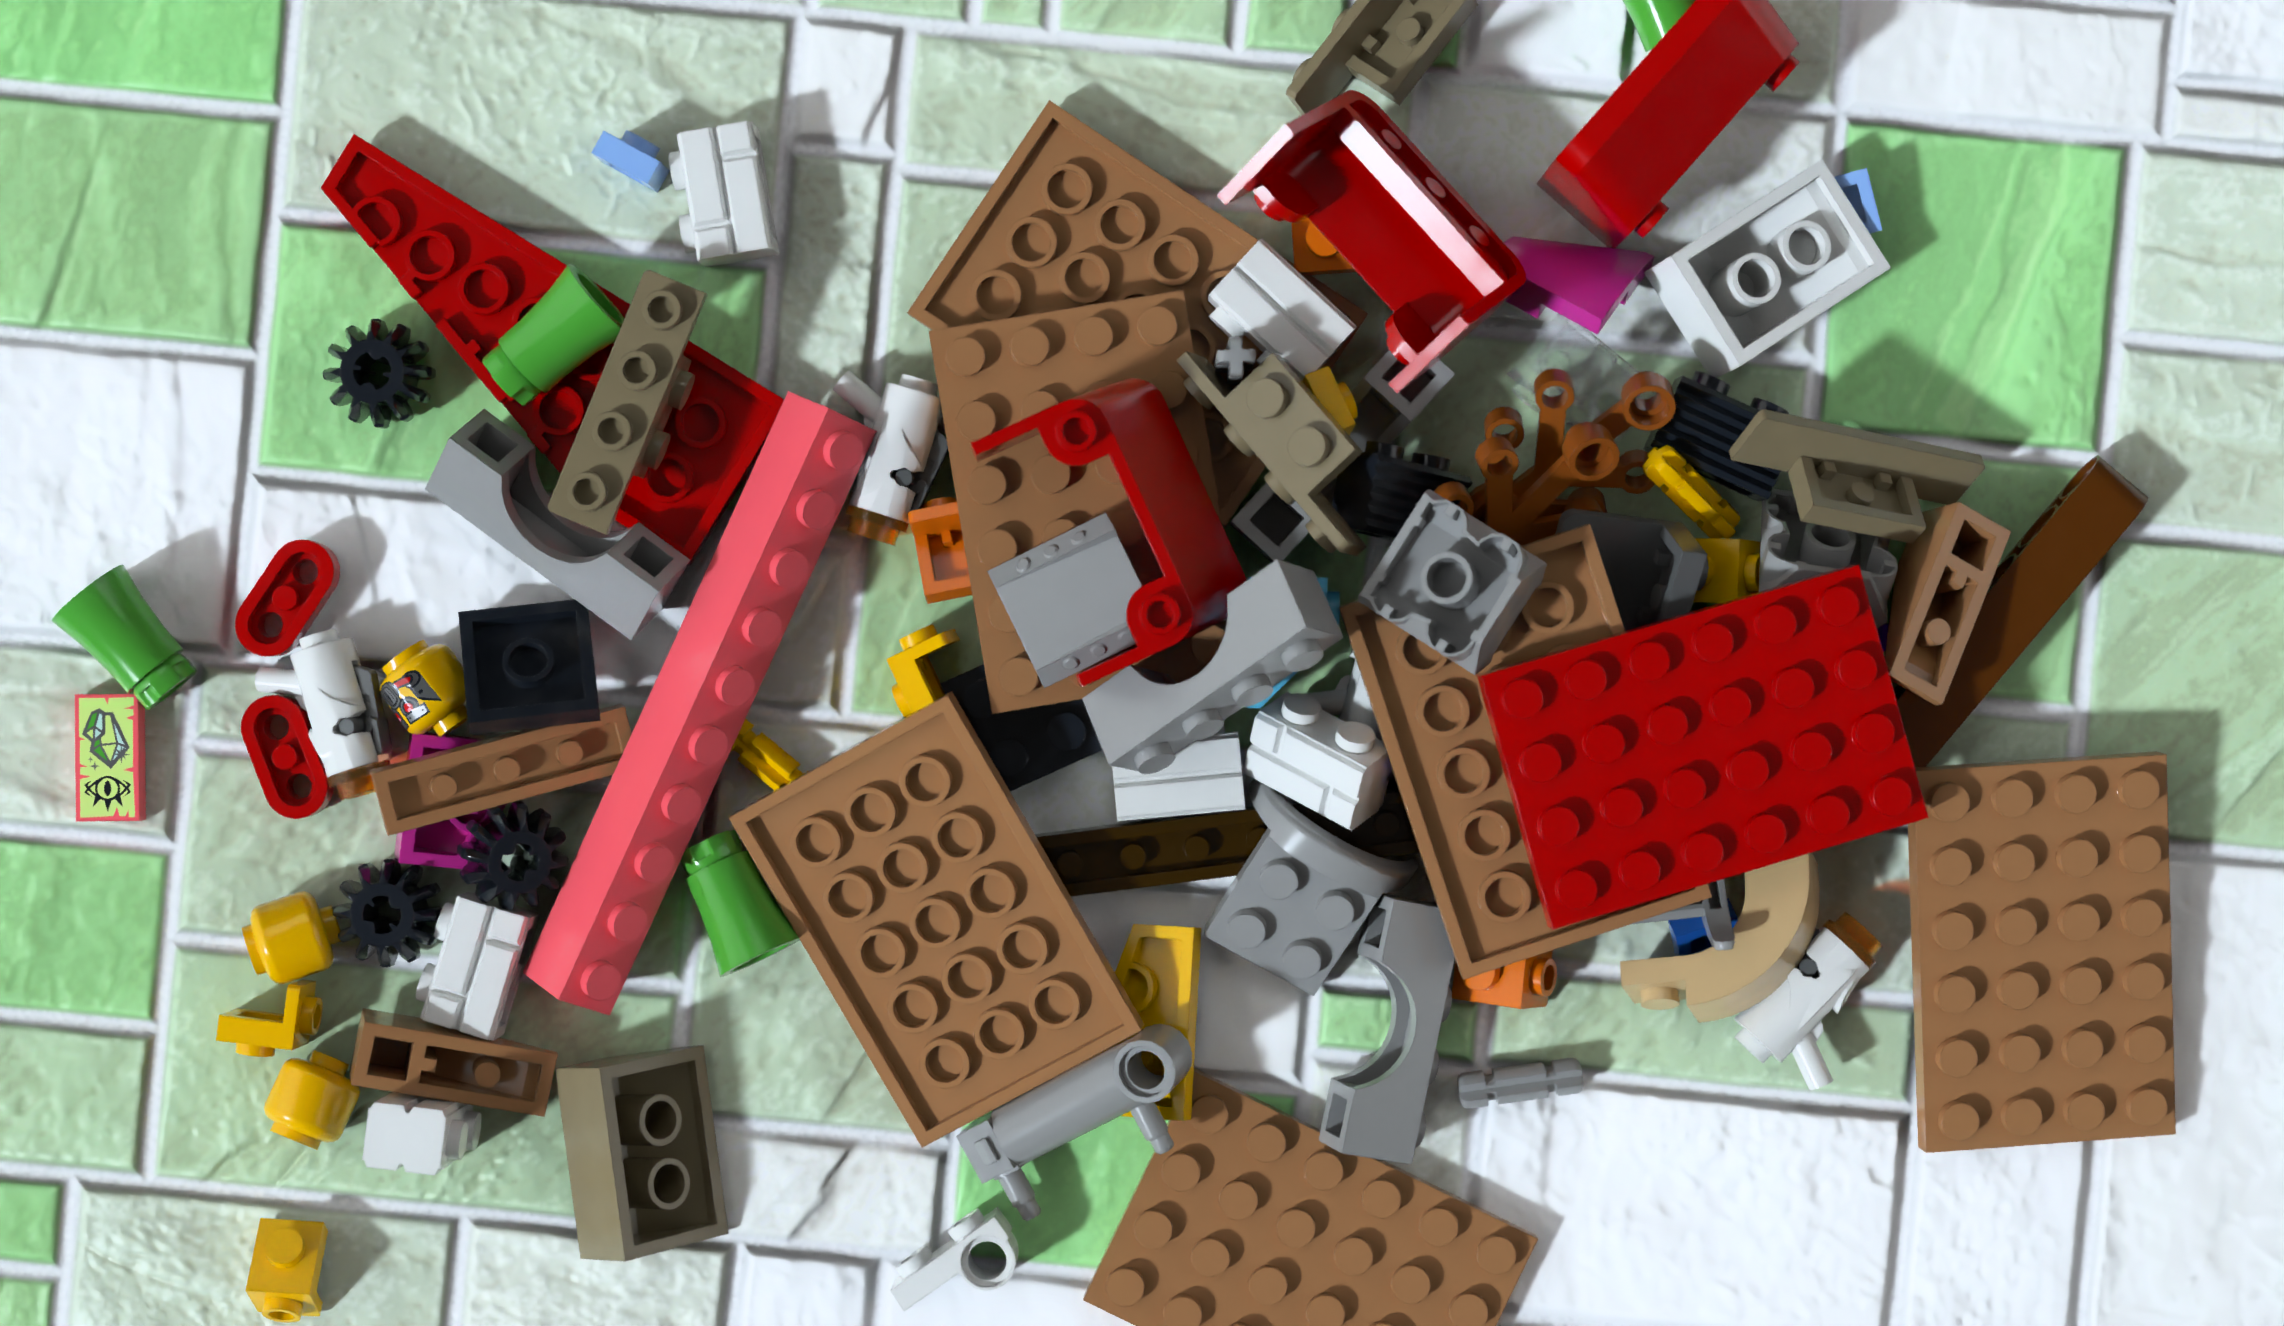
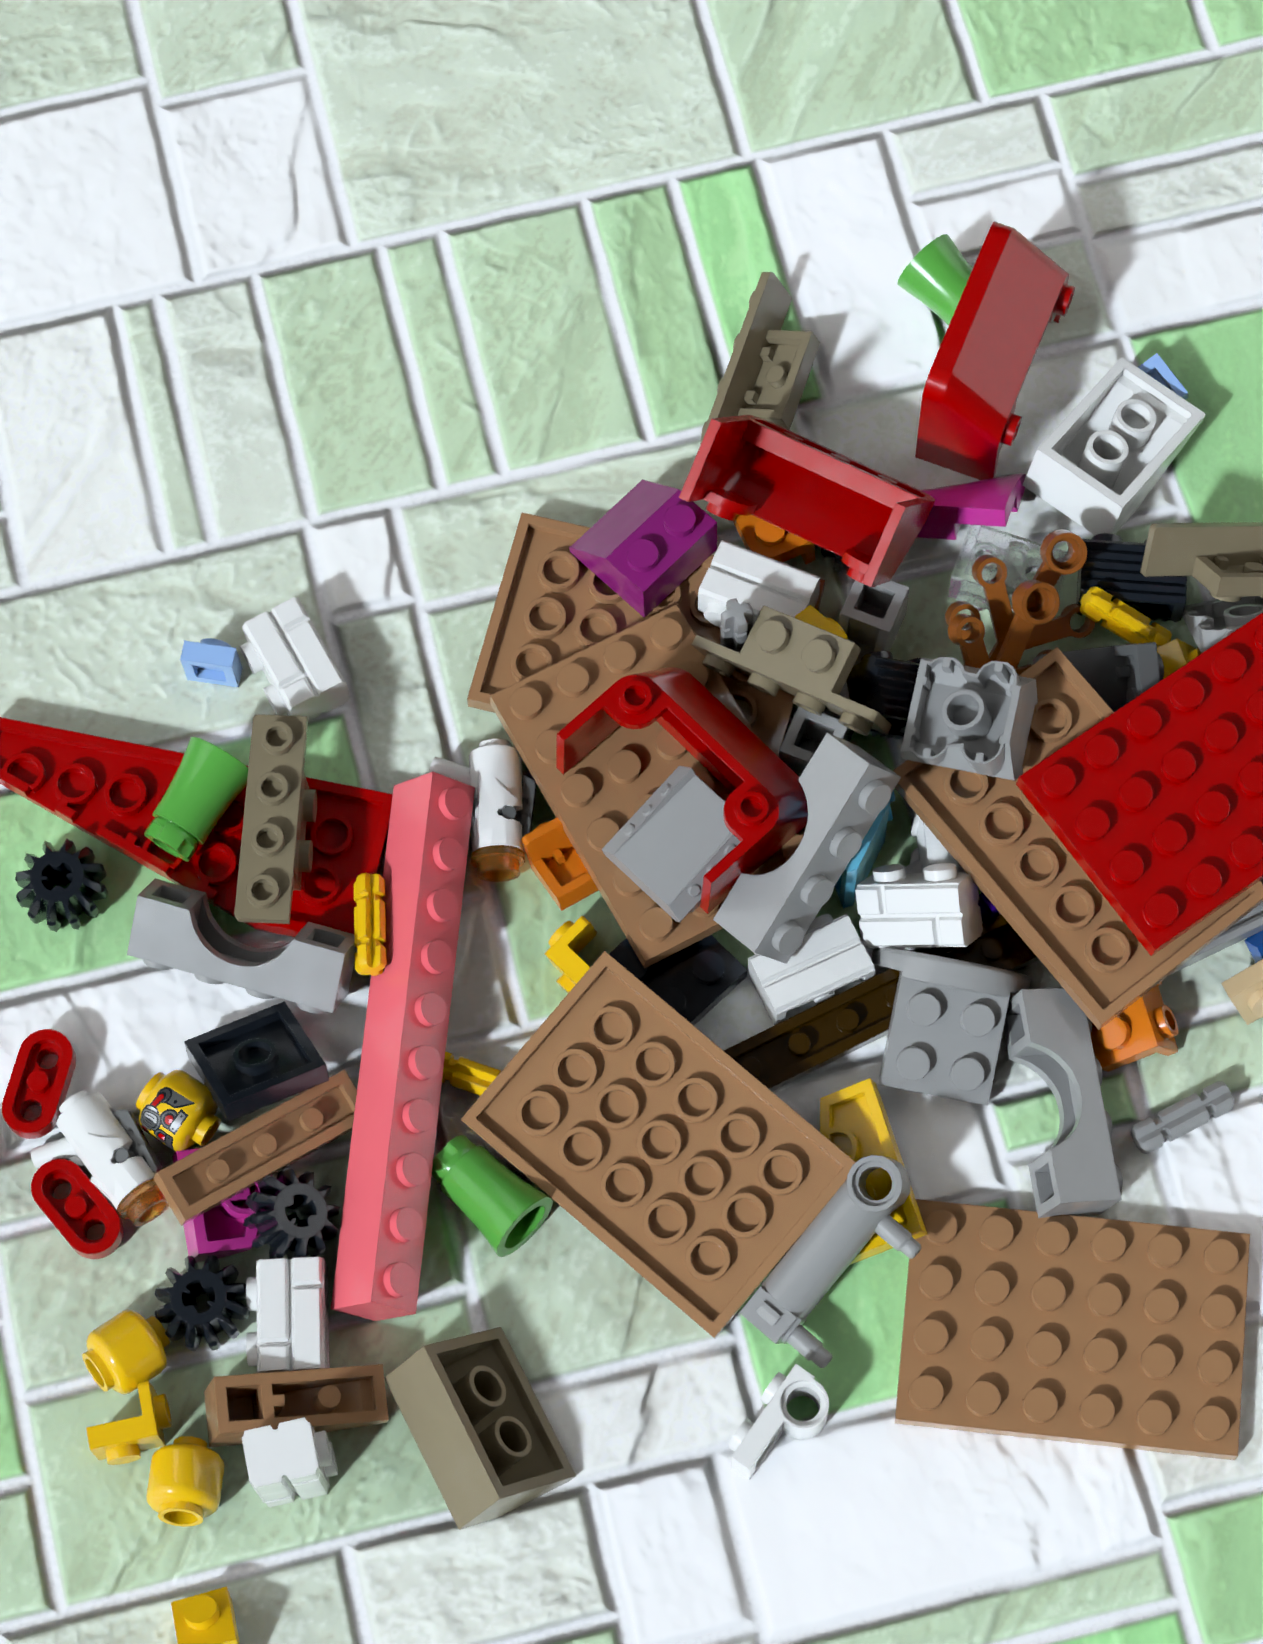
camera: 15 degrees left, 20 degrees down
none -> yellow axle [354,873,387,976]
none -> magenta slope [569,479,717,618]

